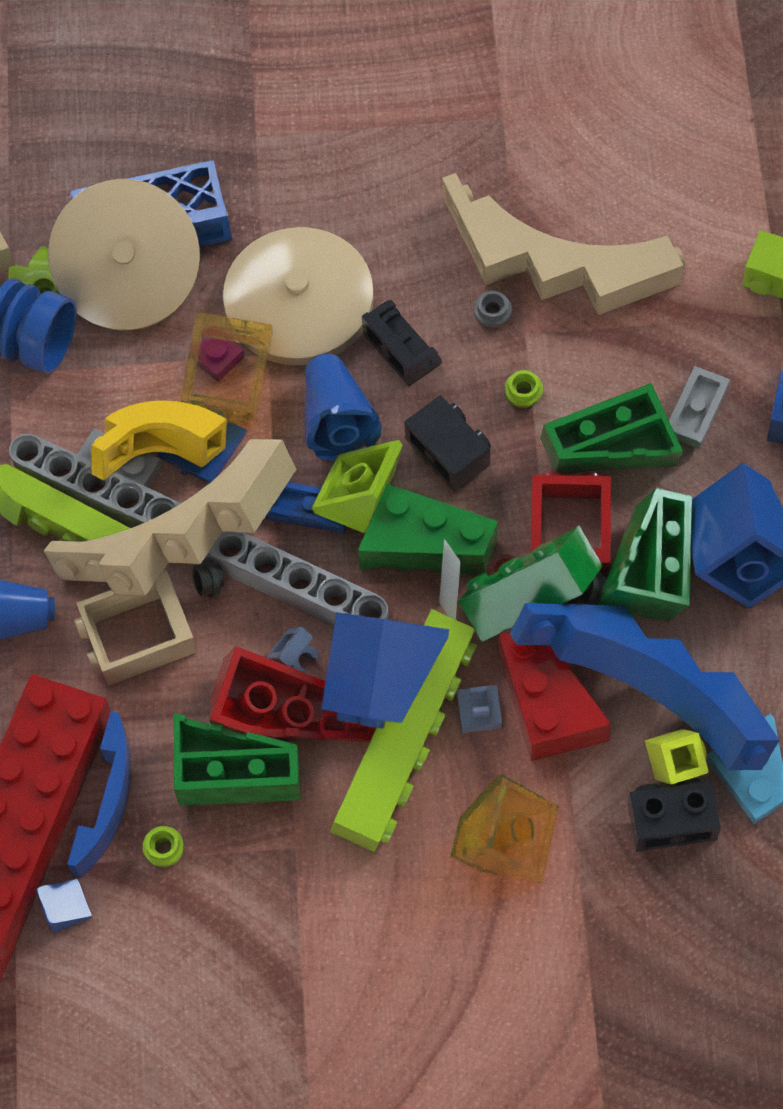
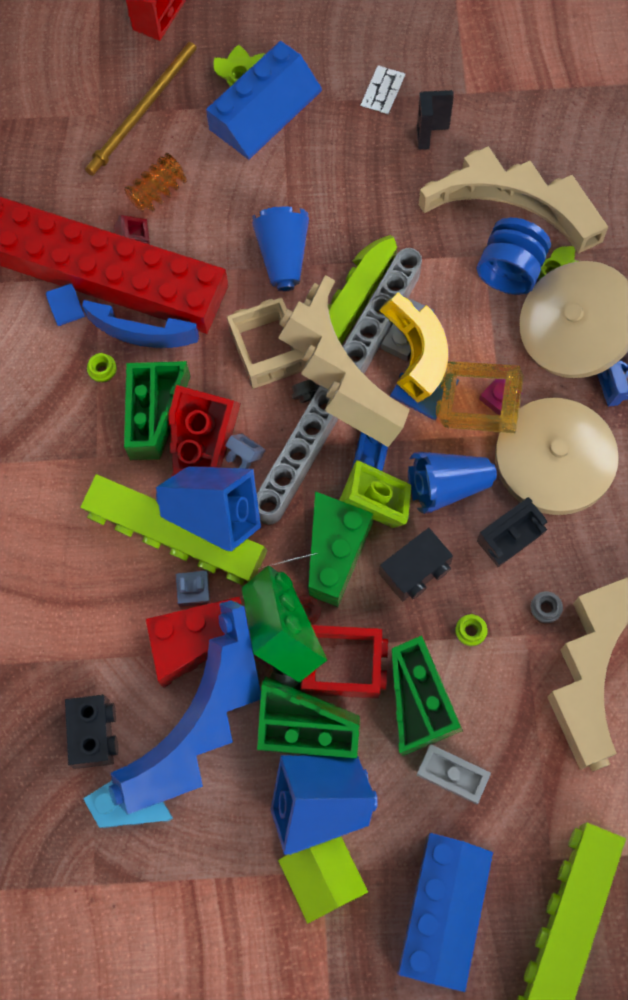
camera: 90 degrees right, 5 degrees up
clear yellow slope [450,775,559,884] -> none
neon yellow brick [645,729,709,785] -> none

